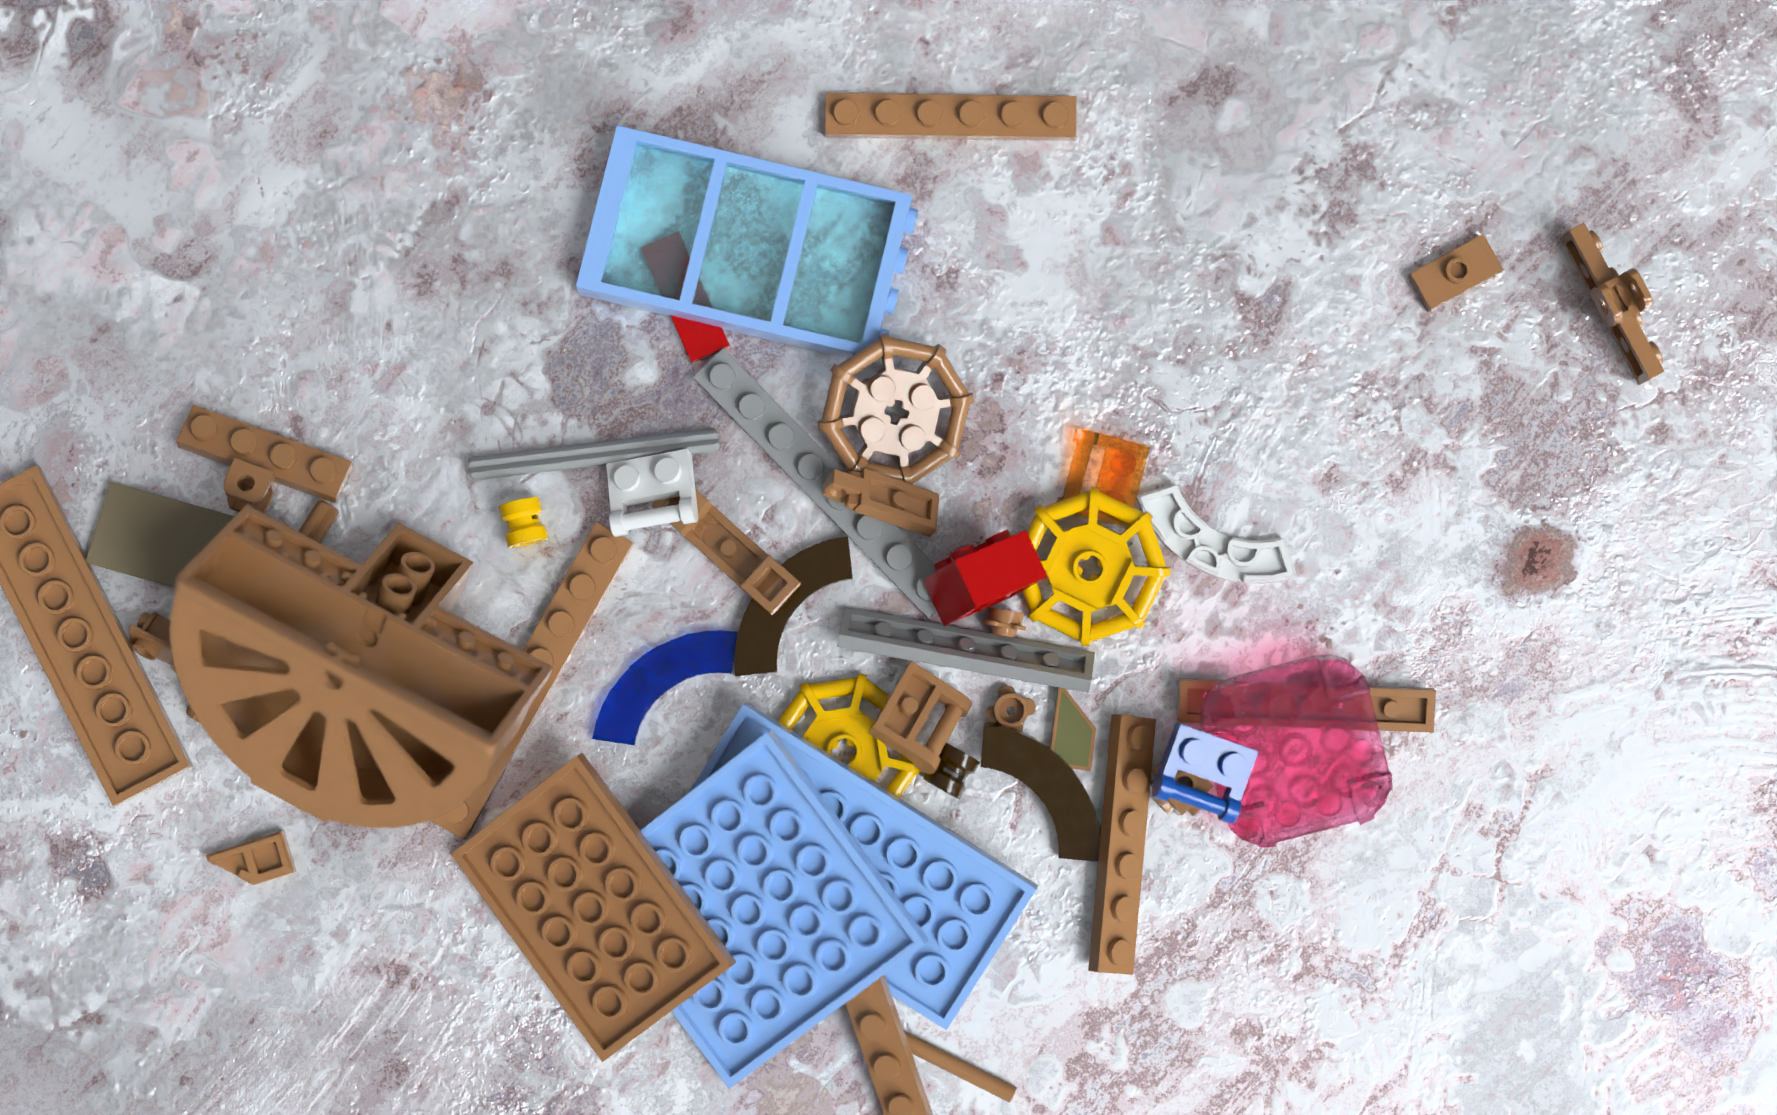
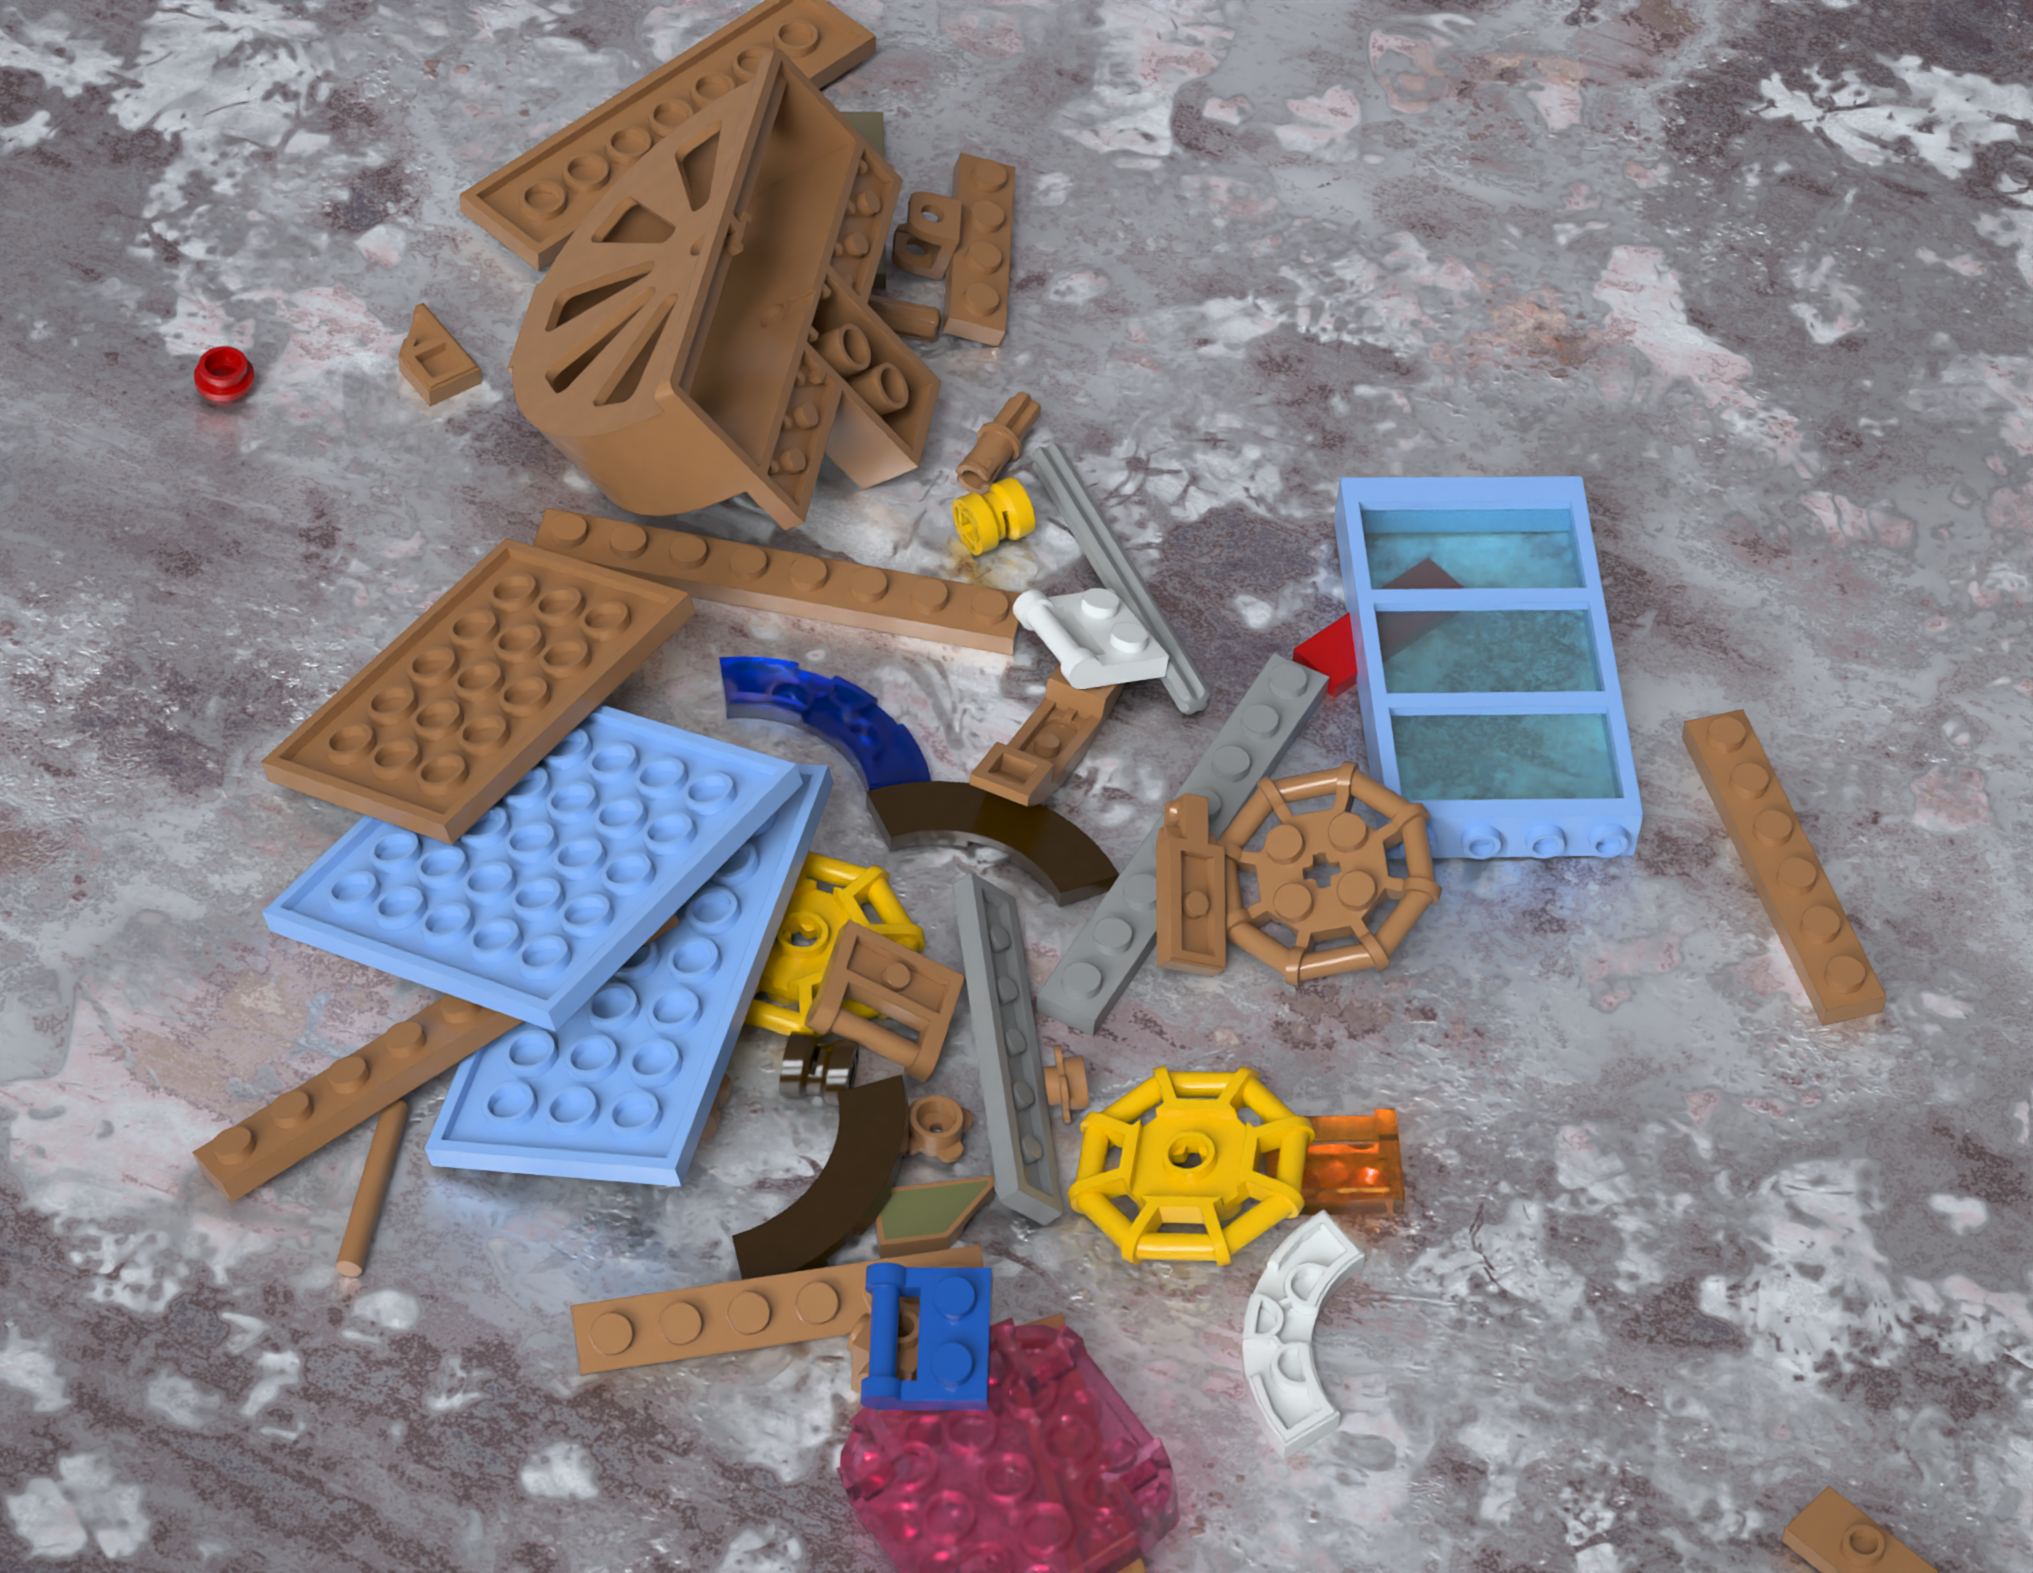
camera: 75 degrees right, 35 degrees down
red brick [923,529,1048,626] -> none
none -> red plate [194,346,255,402]
none -> medium nougat axle [955,392,1041,494]

